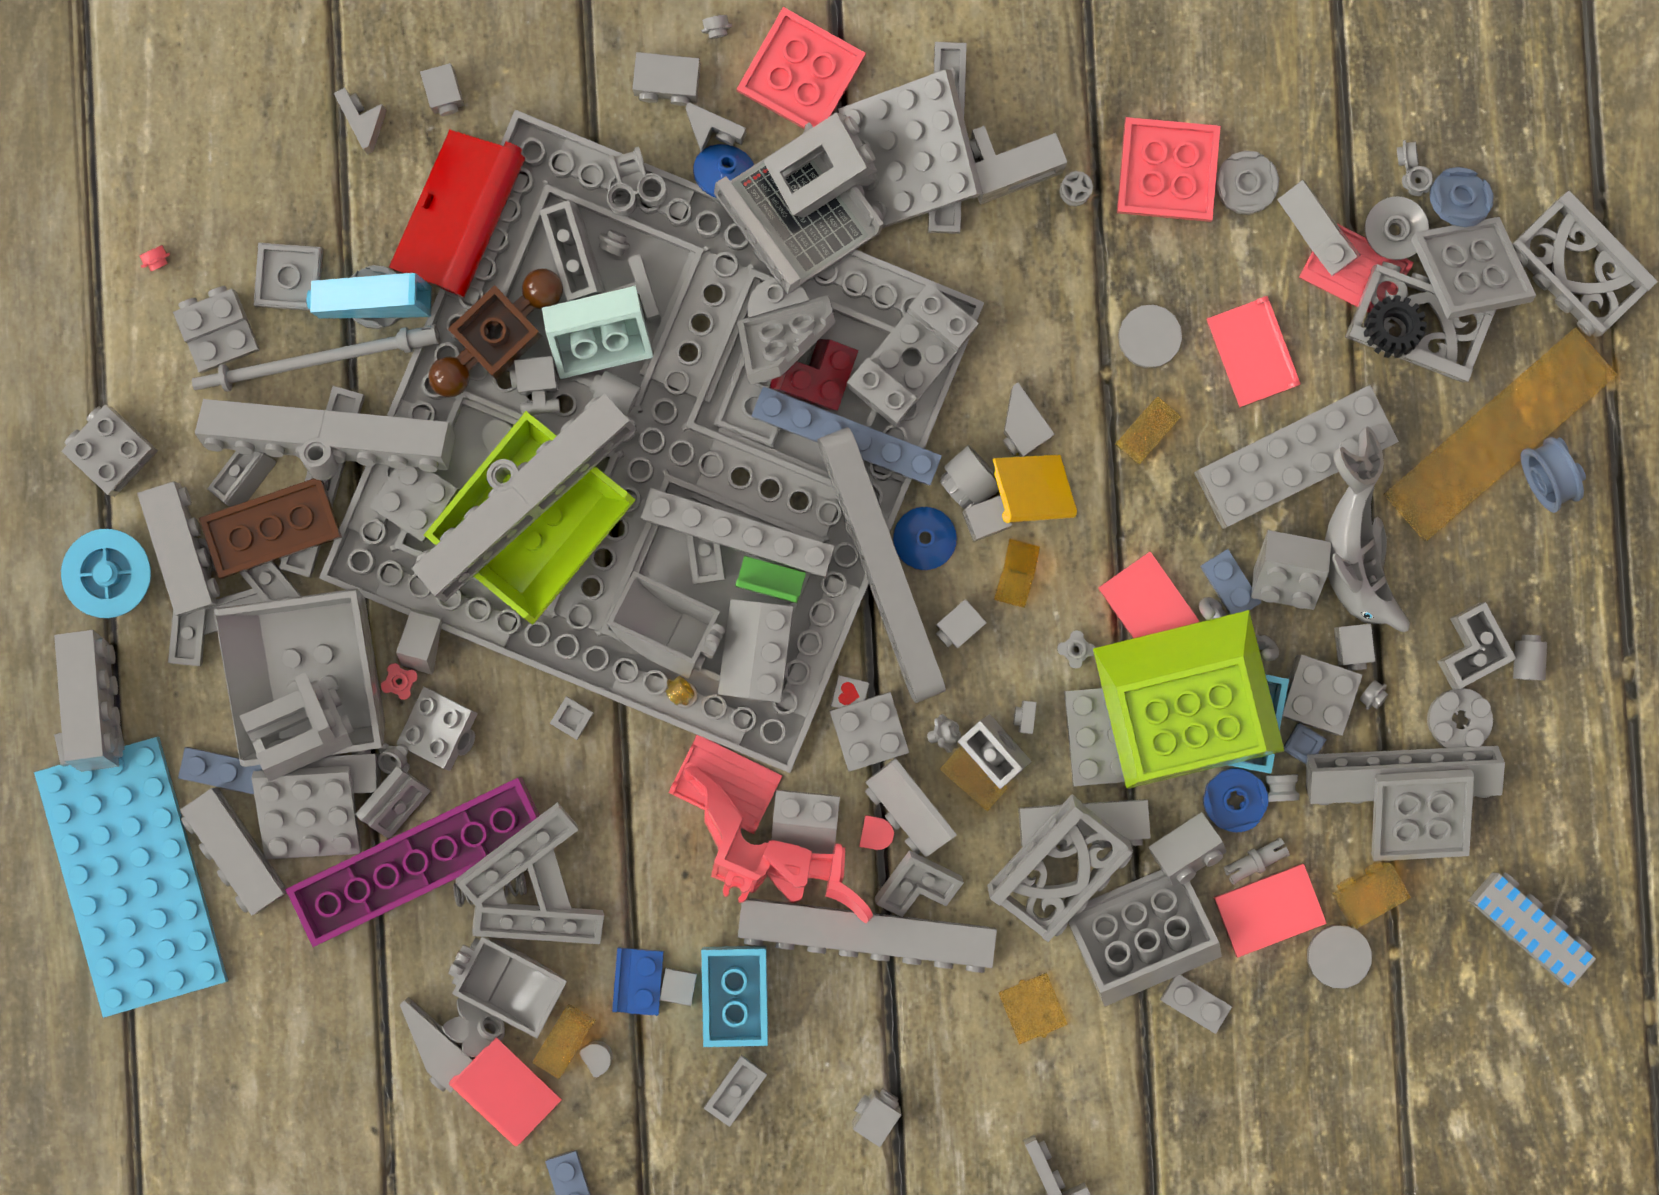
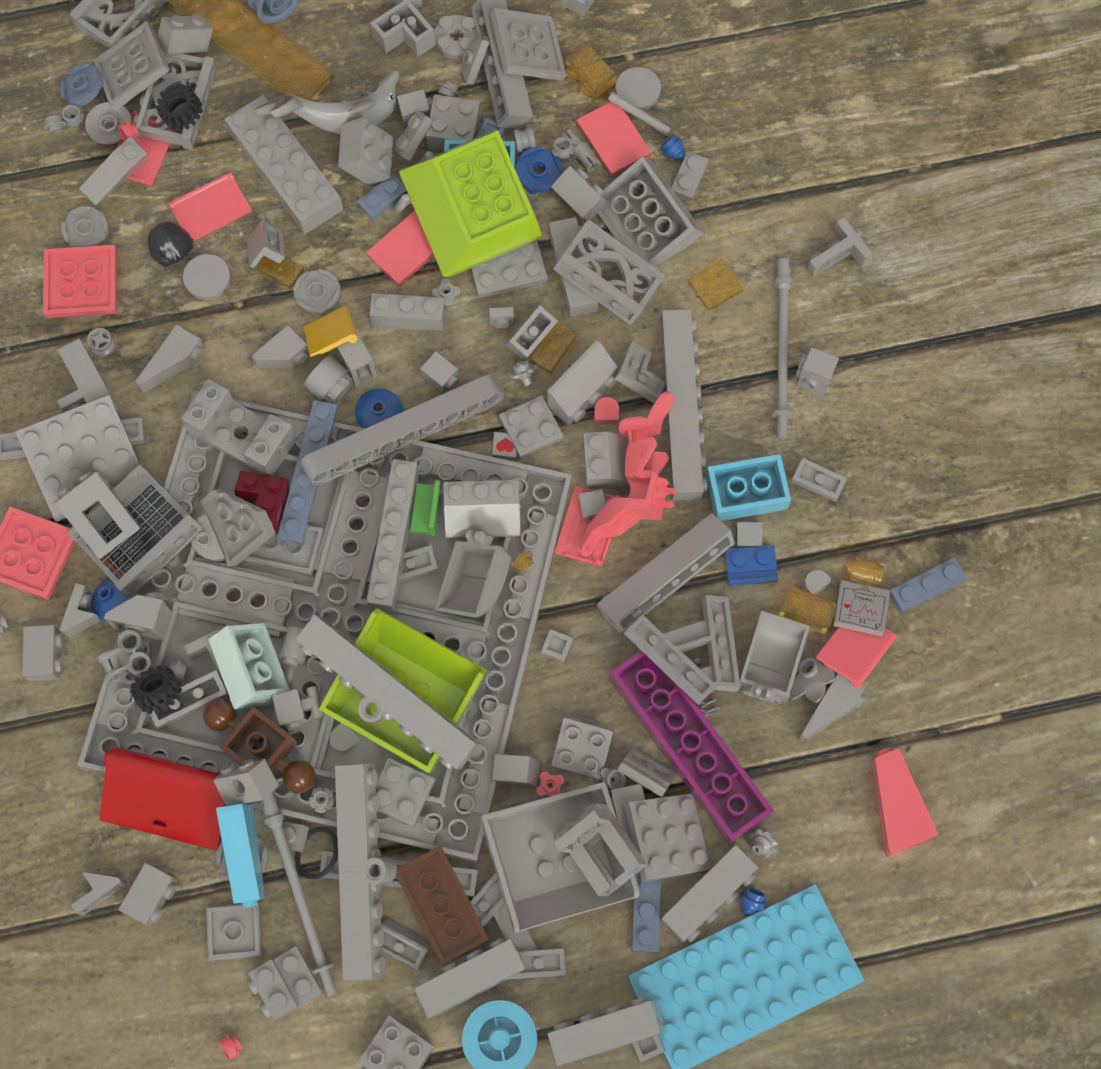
camera: 100 degrees left, 15 degrees down
light grey brick [420,63,465,116] -> none
clear yellow slope [994,539,1040,608] -> none
none -> light grey slope [104,593,172,641]
none -> coral plate [118,120,138,142]
none -> light grey brick [118,863,177,927]
none -> black tyre [130,665,182,714]
none -> light grey slope [135,325,204,393]
none -> black hair [148,222,194,267]
none -> light grey brick [157,14,213,54]
none -> light grey brick [213,759,279,806]
none -> light grey panel [247,220,285,268]
none -> light grey plate [276,821,309,853]
none -> light grey tile [293,269,341,315]
none -> black piece [295,827,338,879]
none -> light grey plate [309,787,335,813]
none -> light grey brick [370,293,445,331]
none -> light grey plate [394,110,433,161]
none -> light grey plate [462,39,489,85]
none -> light grey plate [552,137,575,159]
none -> light grey tile [578,489,606,519]
none -> light grey brick [597,513,735,635]
none -> light grey bar [608,92,672,136]
none -> blue plate [660,135,684,159]
none -> blue plate [740,887,766,916]
none -> light grey plant [749,828,778,858]
none -> light grey bar [772,258,793,440]
none -> light grey tile [833,580,890,637]
none -> clear yellow brick [845,556,884,586]
none -> coral slope [871,747,939,857]

